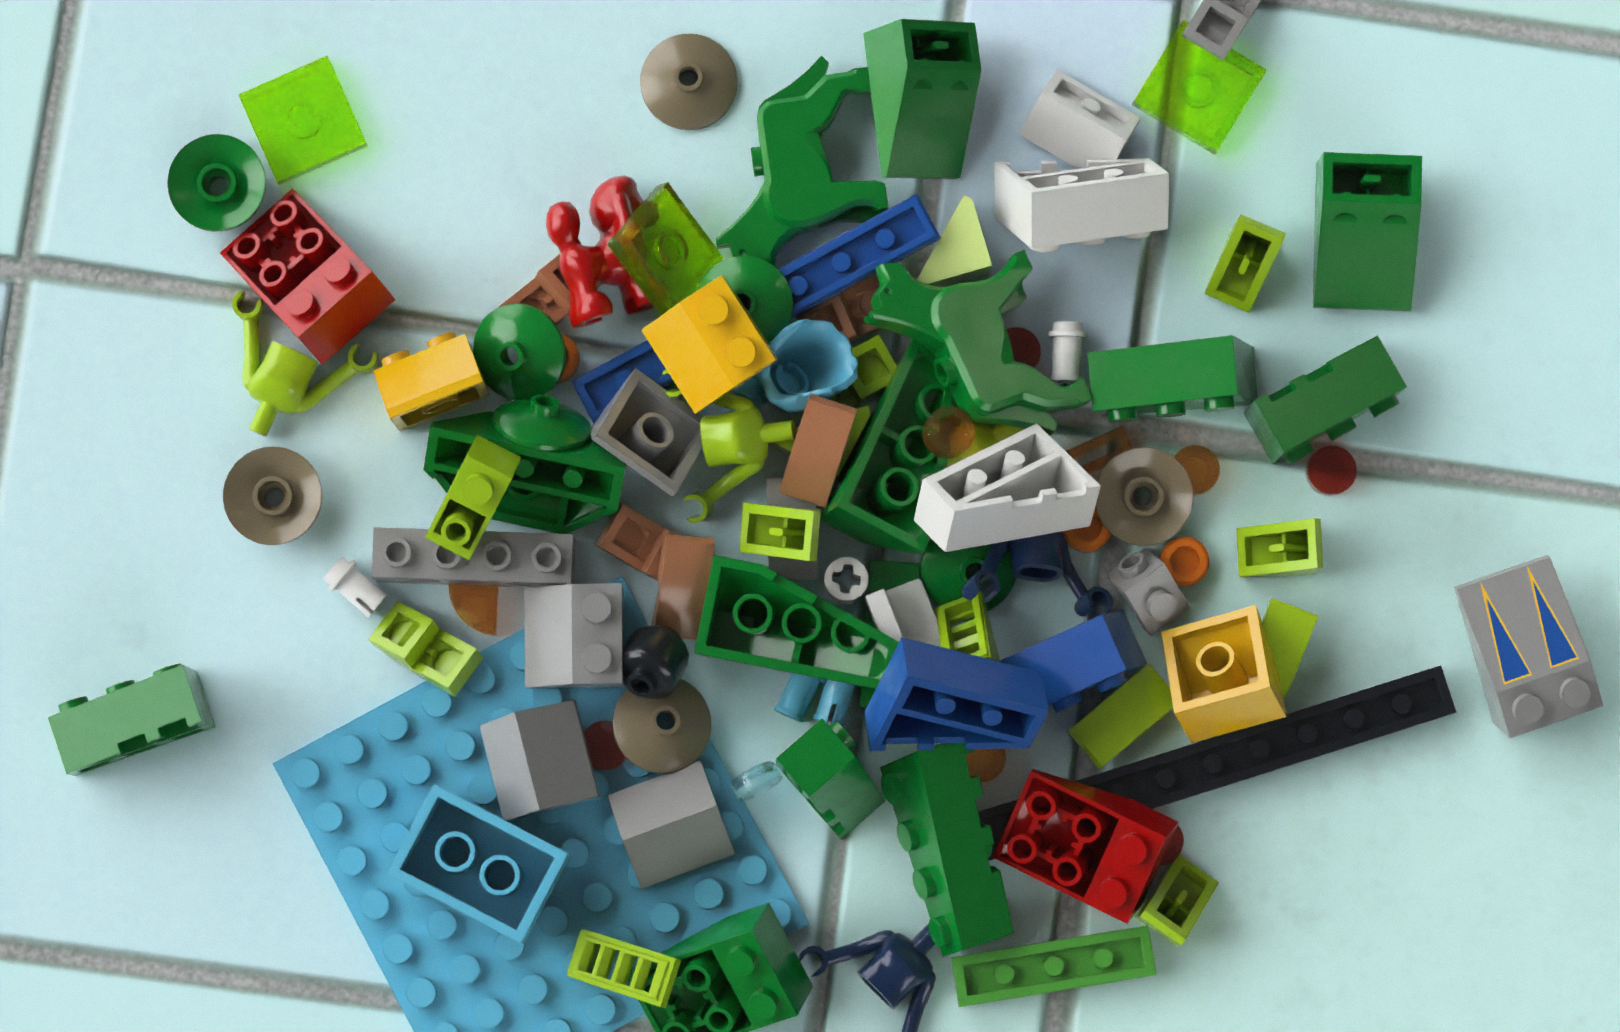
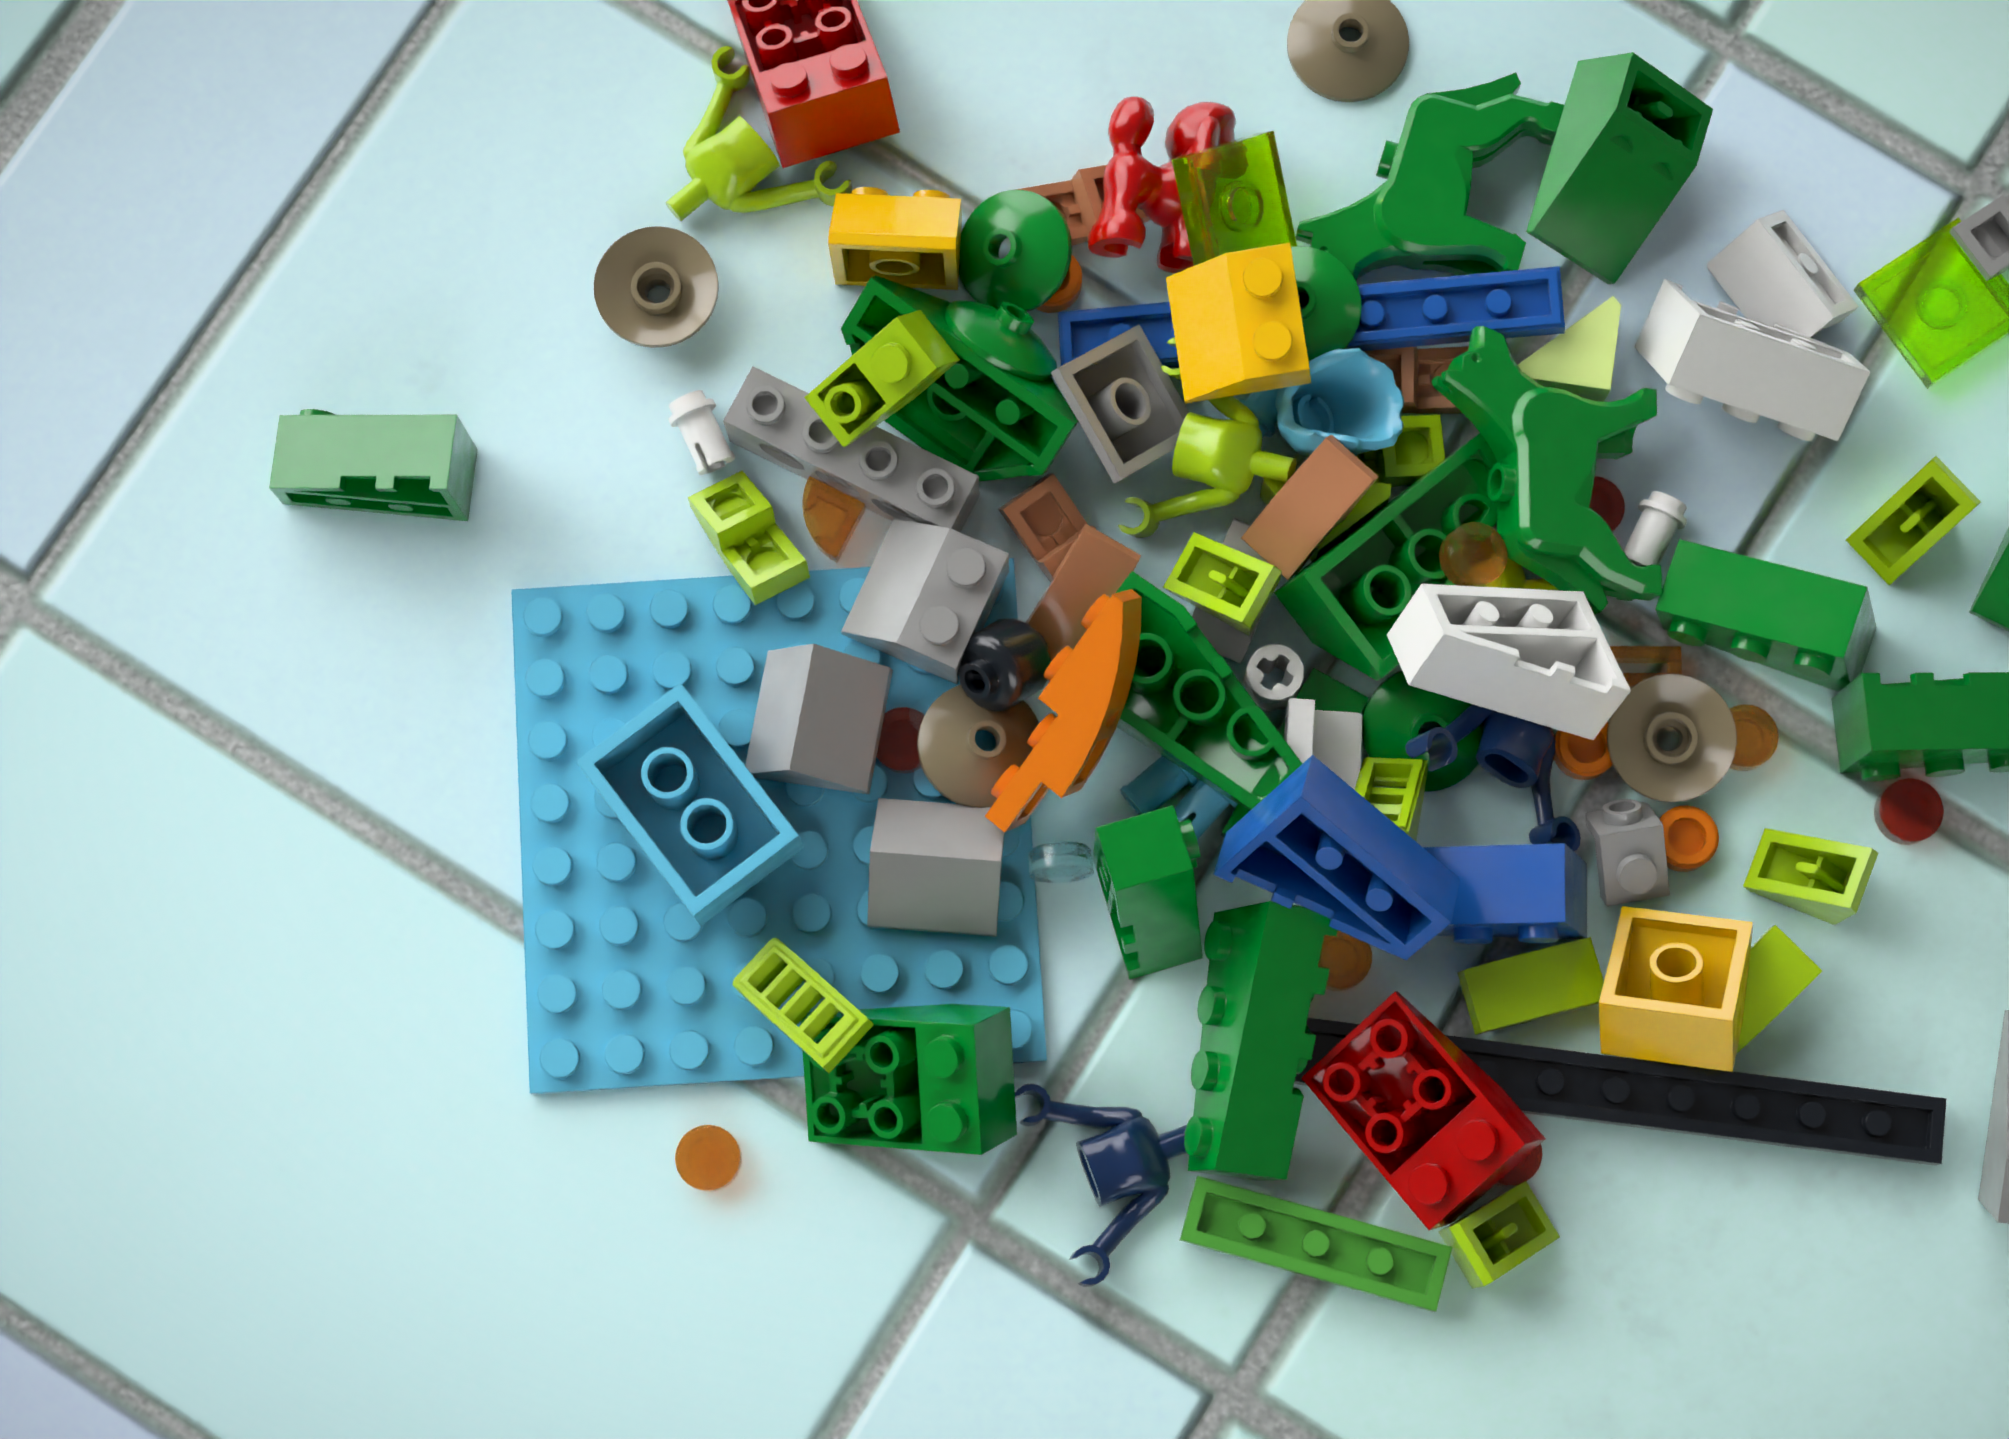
camera: 30 degrees right, 5 degrees down
none -> orange slope [985,589,1142,833]

